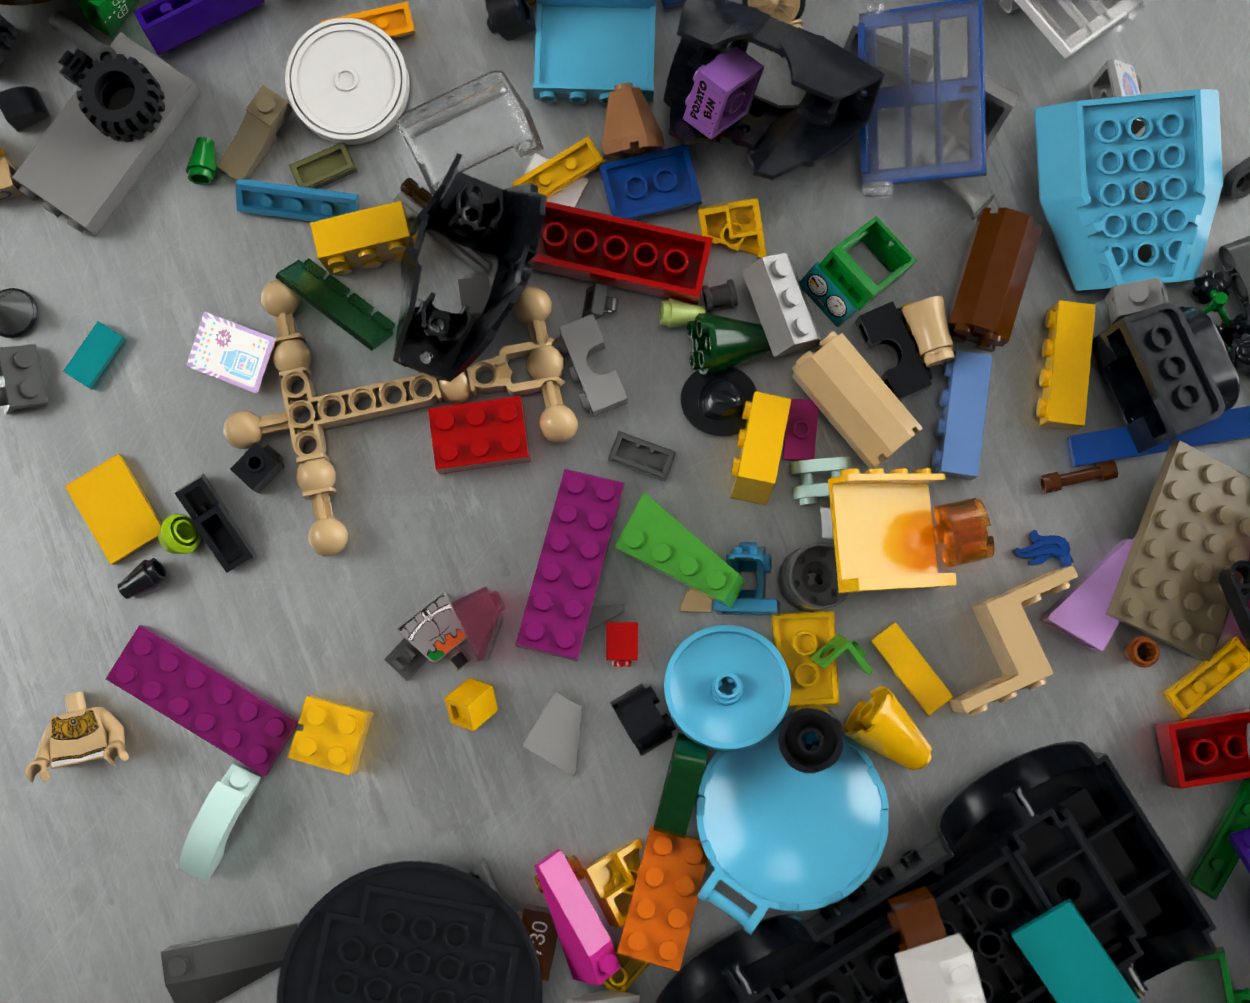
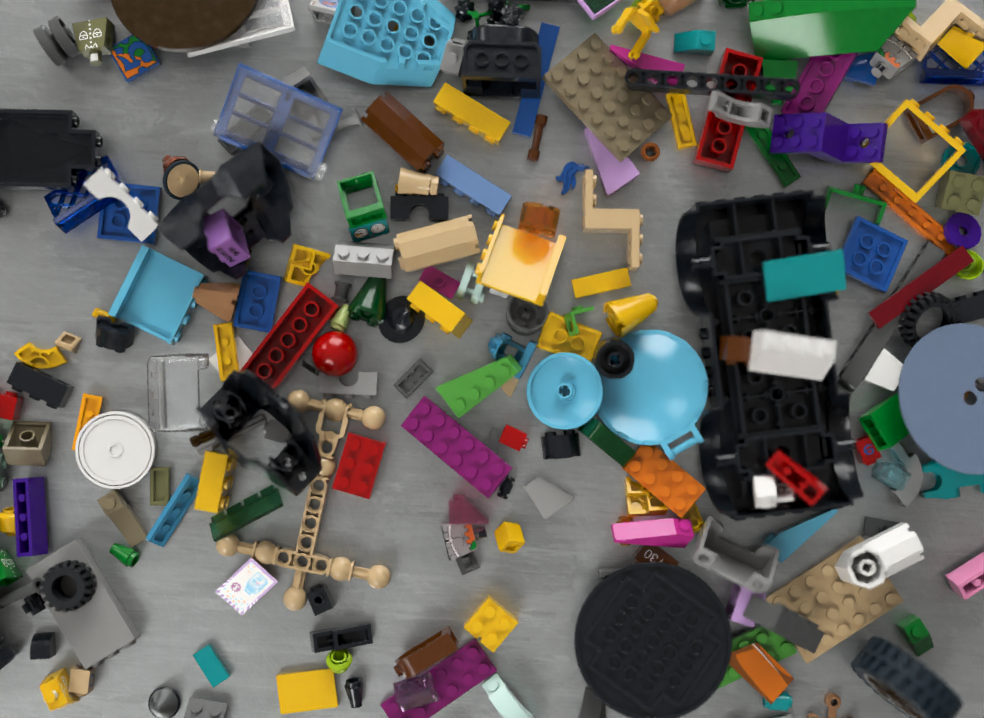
camera: 65 degrees left, 5 degrees up
none -> red piece [312,331,358,377]
none -> clear purple brick [393,672,439,712]
none -> reddish brown window [394,626,459,679]
none -> black piece [497,476,515,499]

